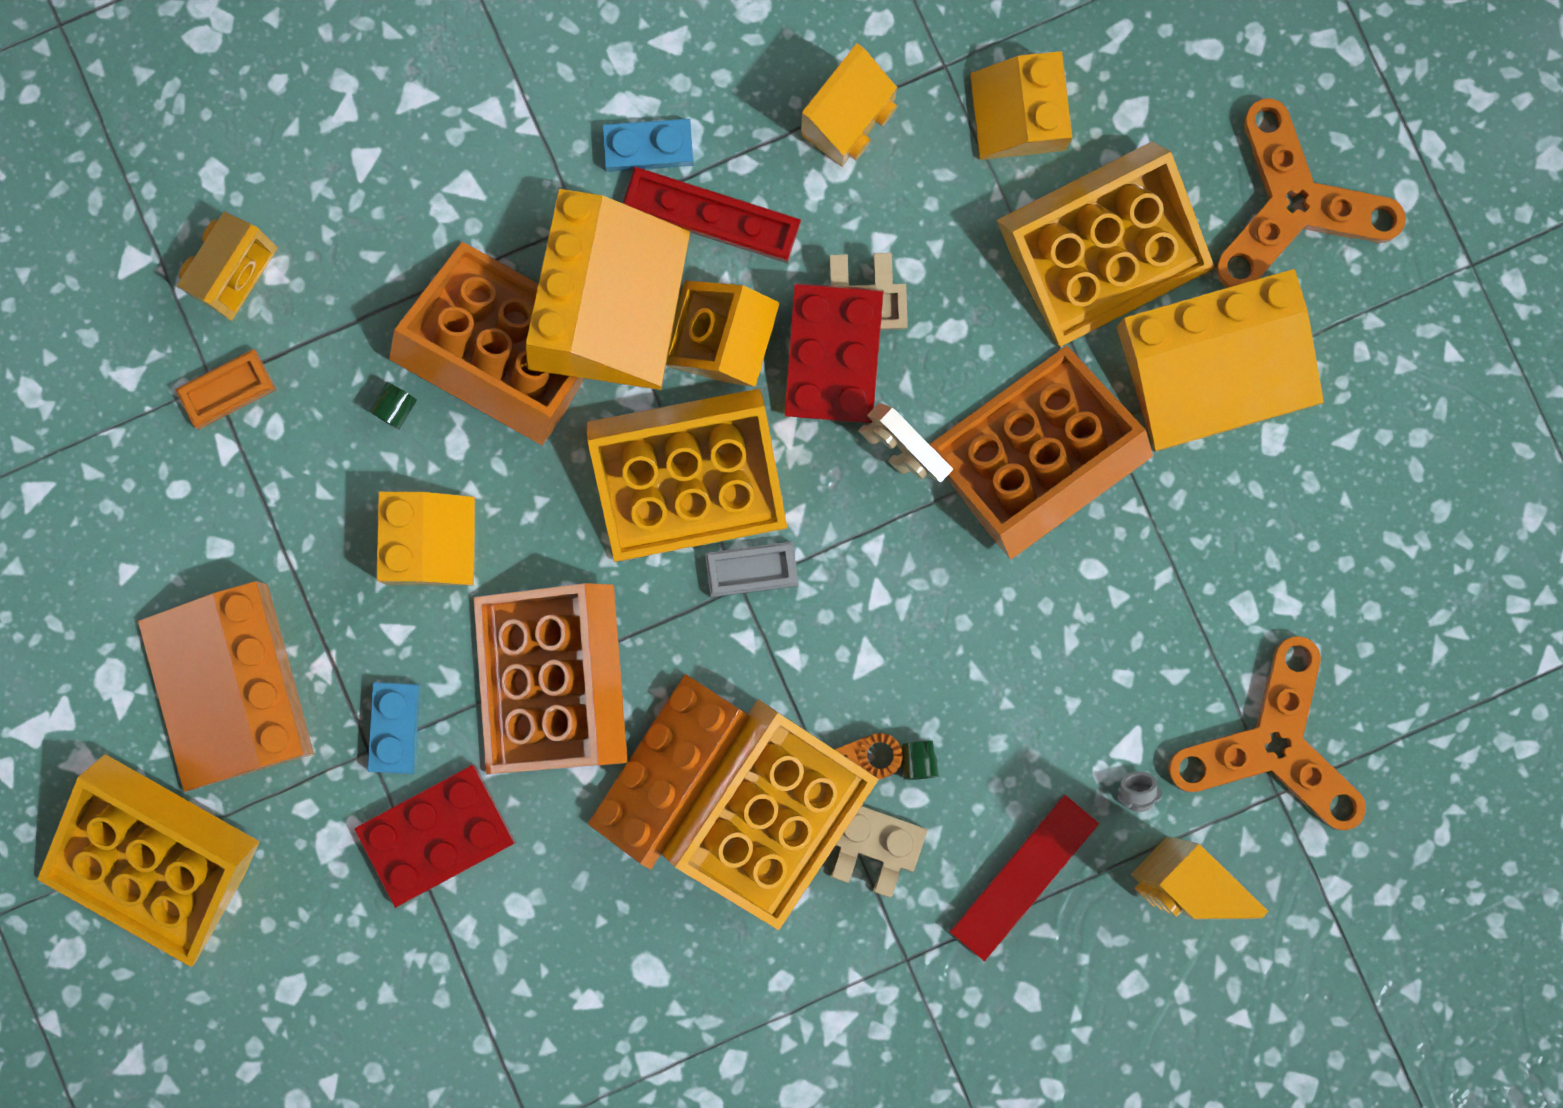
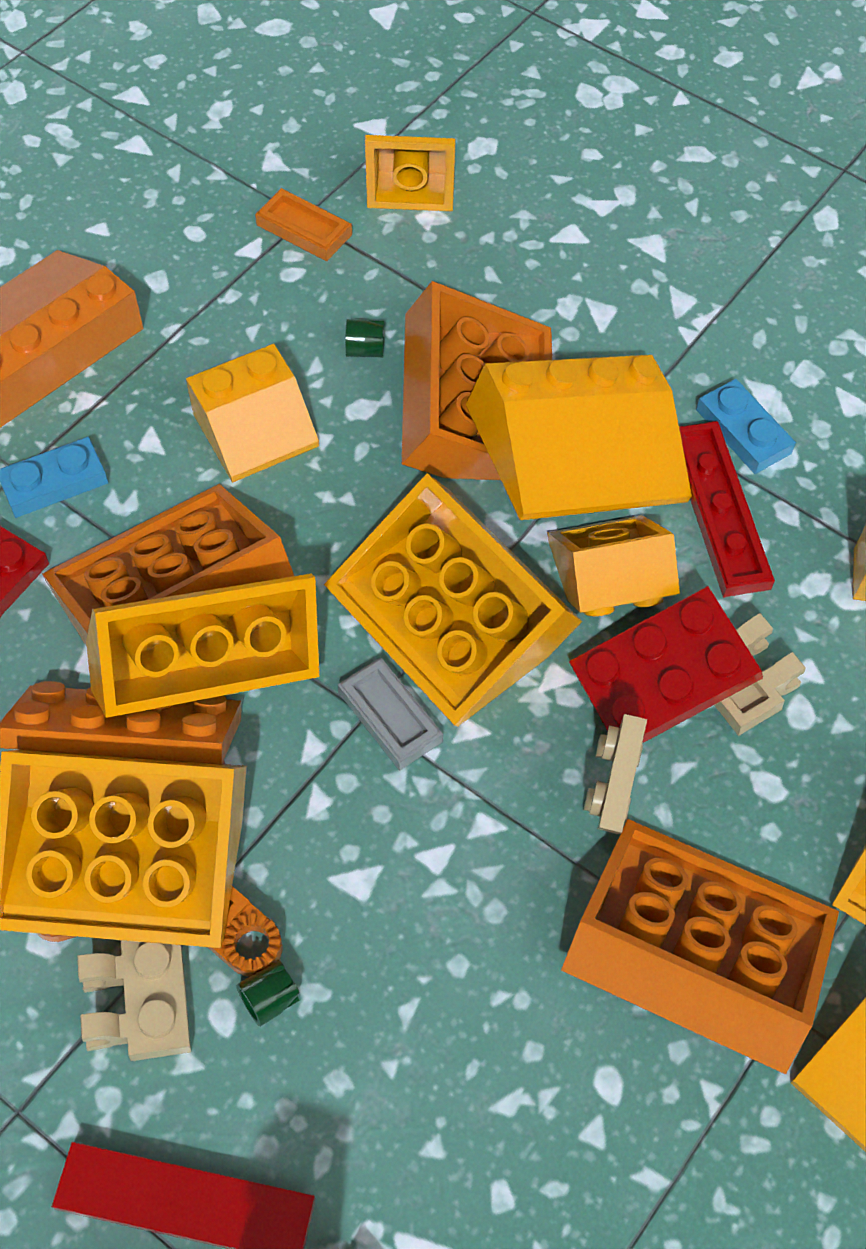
camera: 60 degrees right, 25 degrees down
none -> light orange slope [86,573,319,718]

